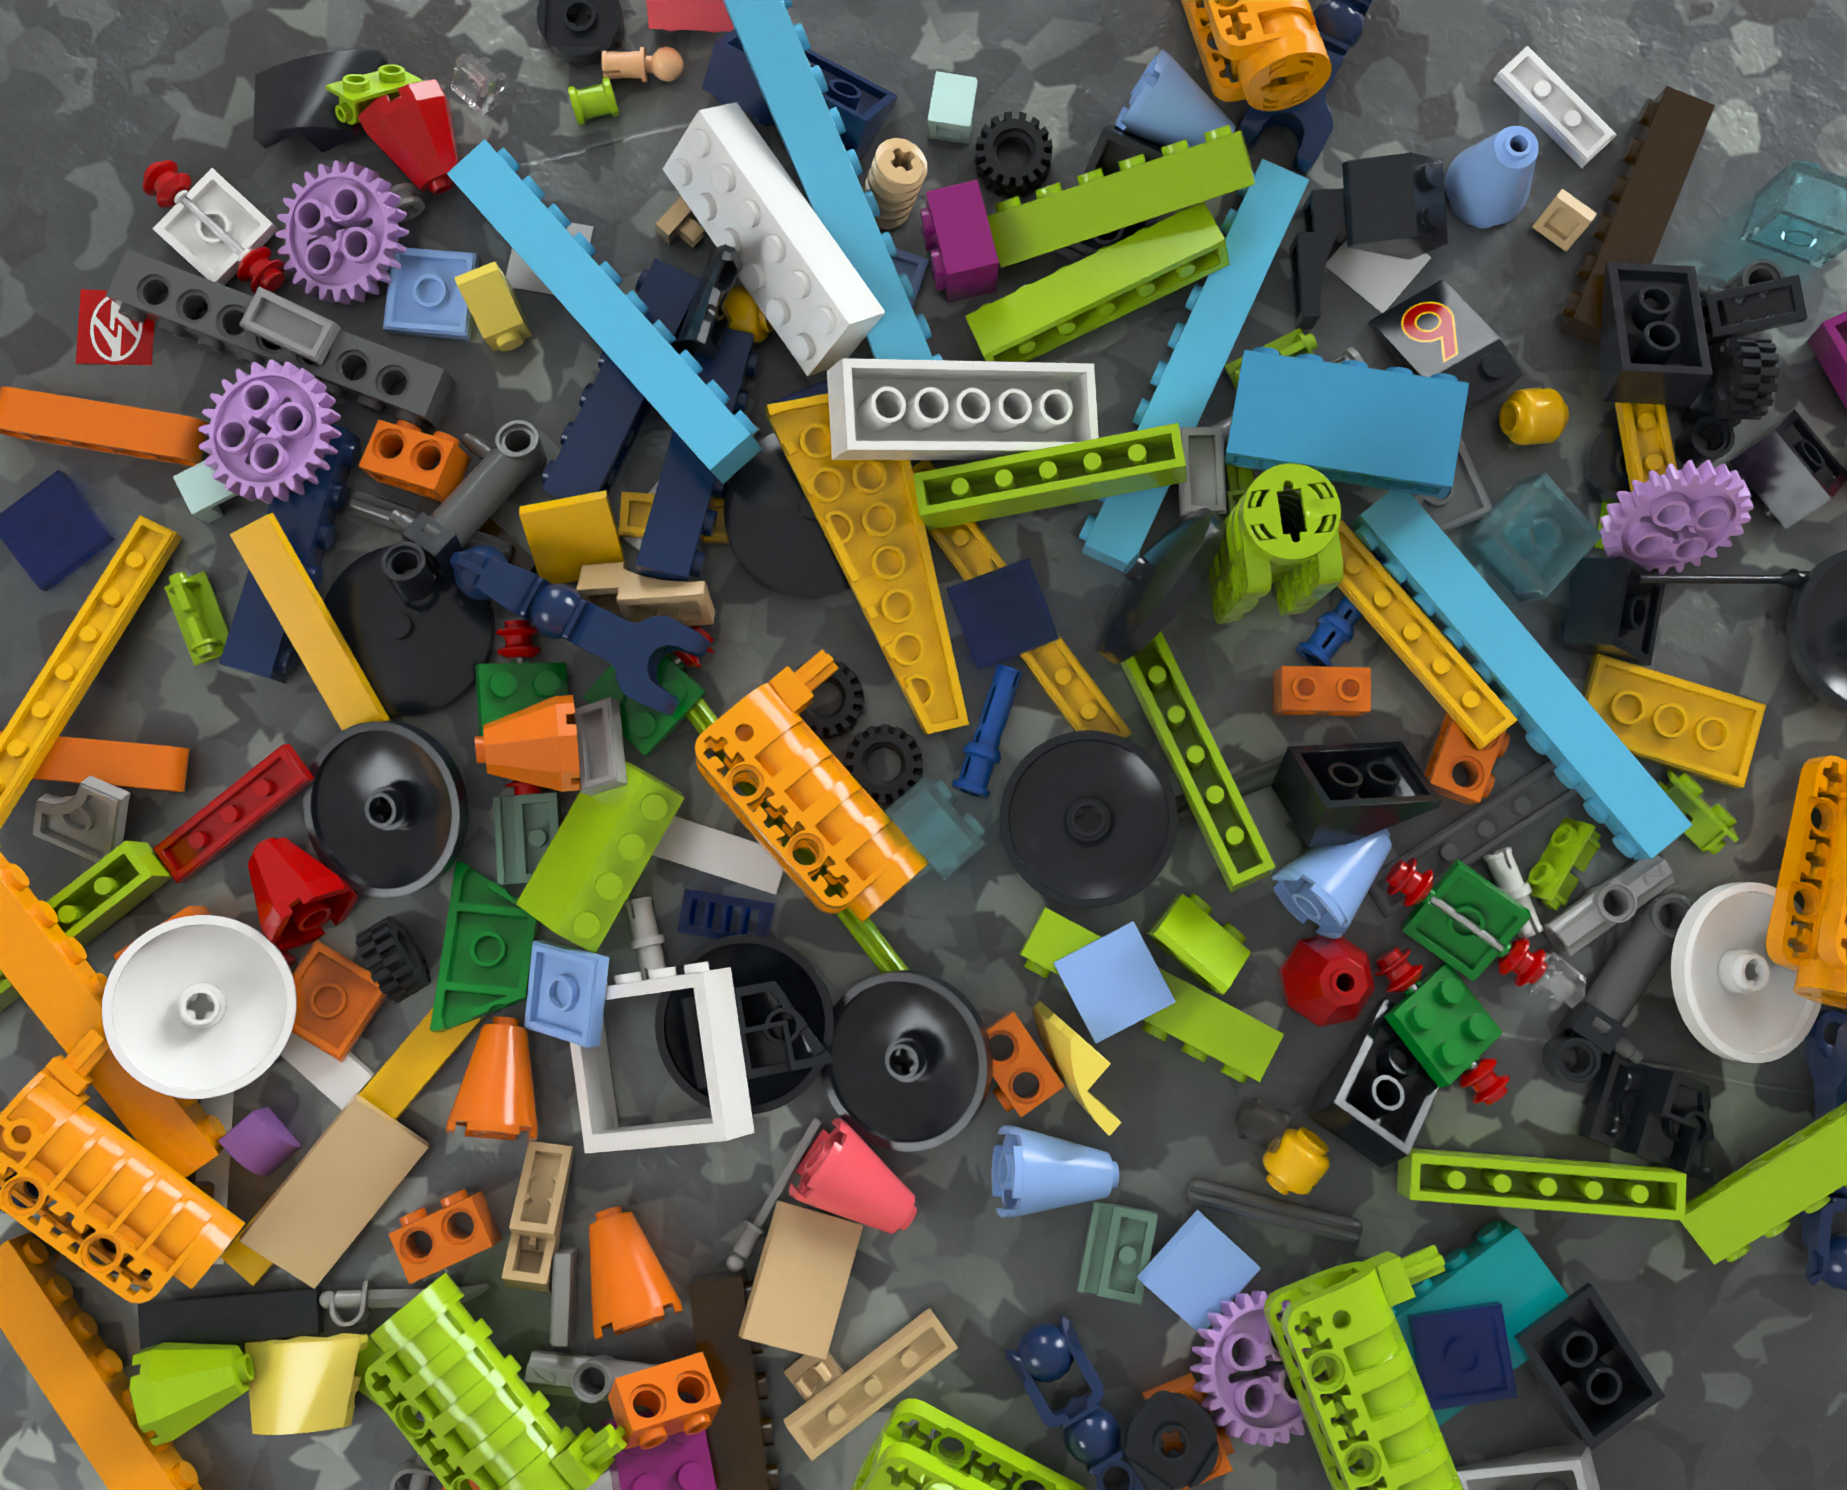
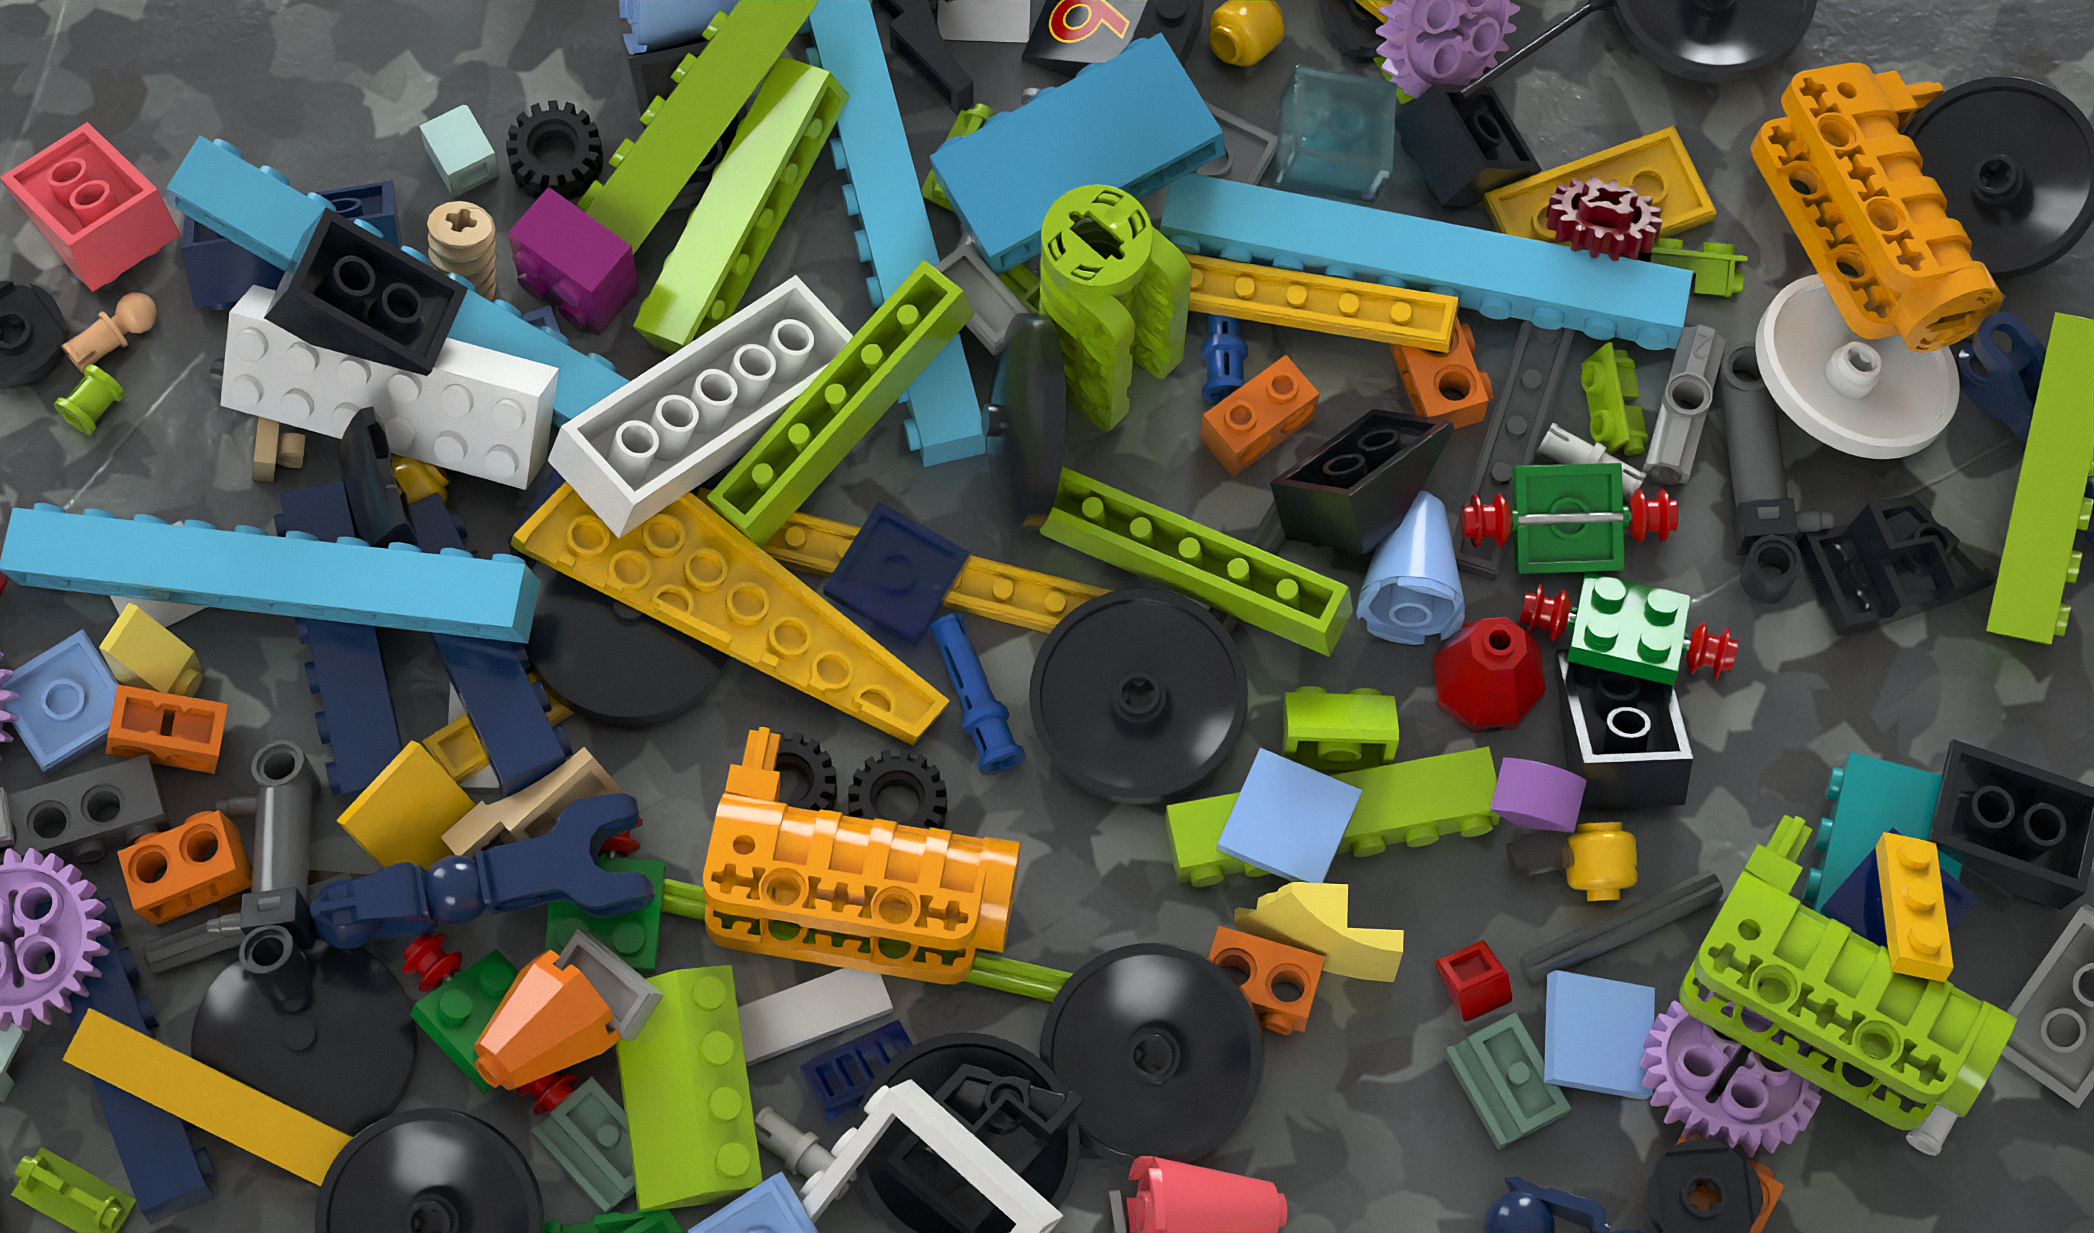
camera: 45 degrees left, 15 degrees down
clear light blue brick [885,776,986,881] -> none
light blue cone [991,1125,1119,1218] -> none
lime brick [1397,1148,1687,1221] -> none
clear tile [1529,950,1586,1011] -> none
none -> orange brick [105,684,228,774]
none -> black slope [264,207,468,376]
none -> red slope [1434,939,1513,1021]
none -> medium lavender brick [1490,757,1587,832]
none -> dark red gear [1546,177,1663,261]
none -> yellow plate [1875,832,1954,983]

